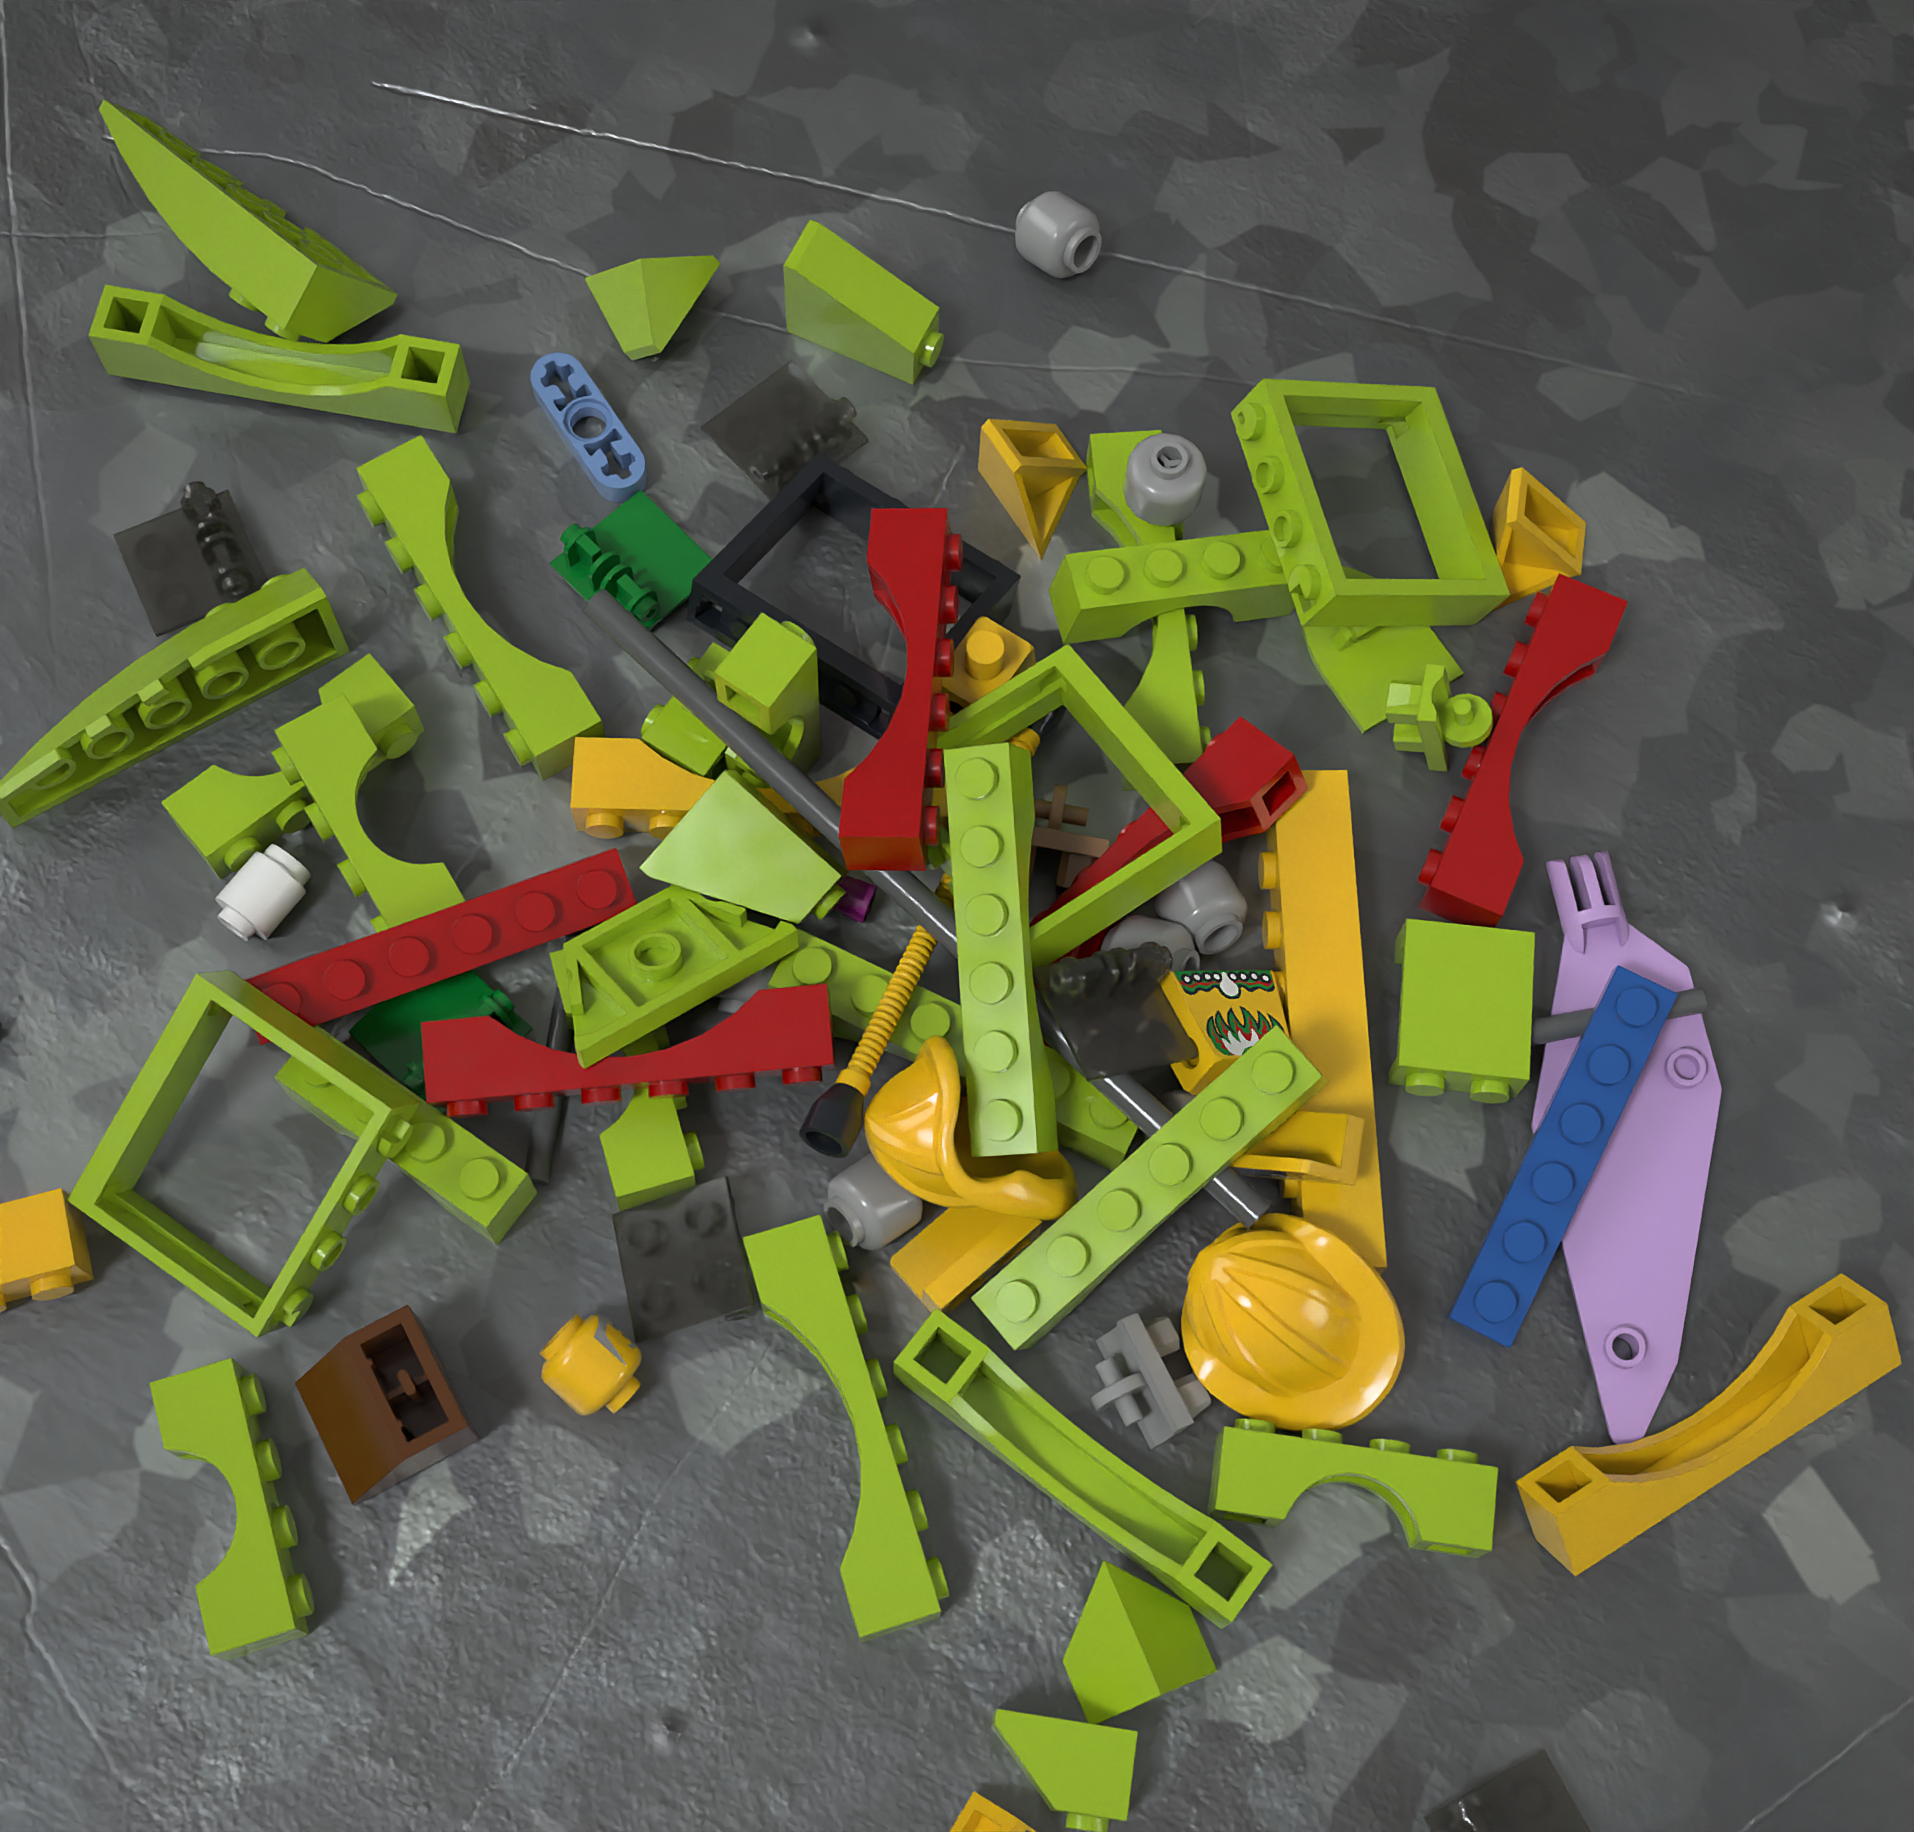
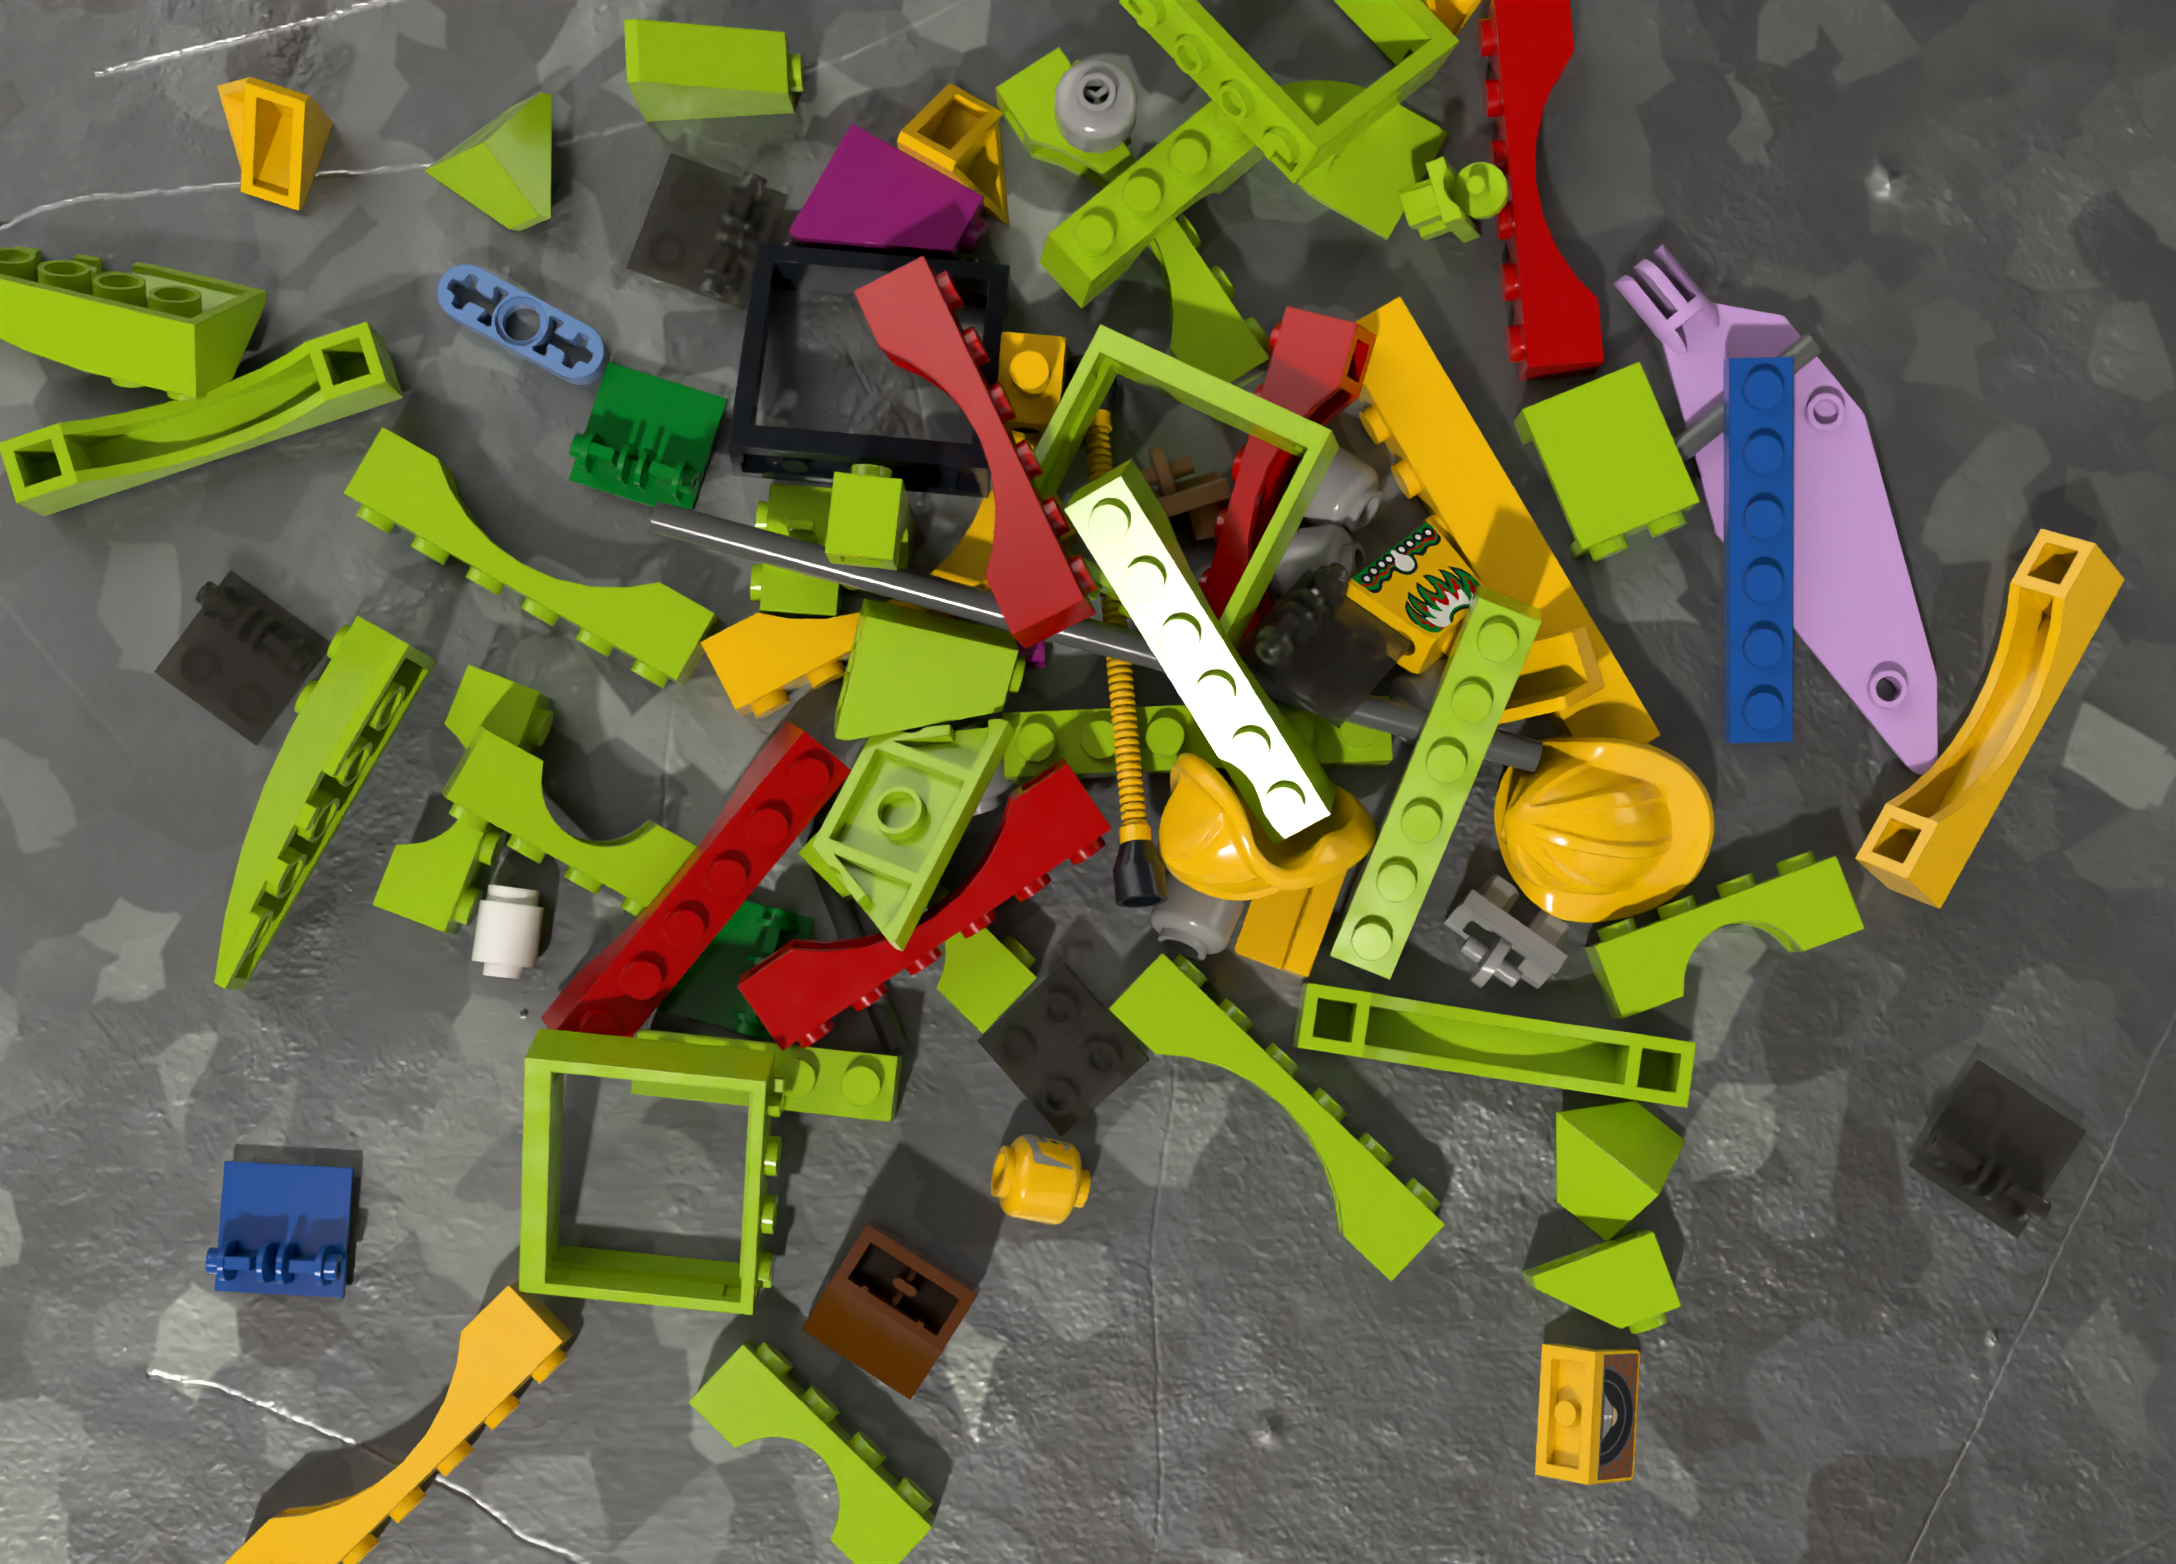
camera: 25 degrees left, 15 degrees up
none -> yellow slope [217,77,334,211]
none -> magenta slope [788,123,989,261]

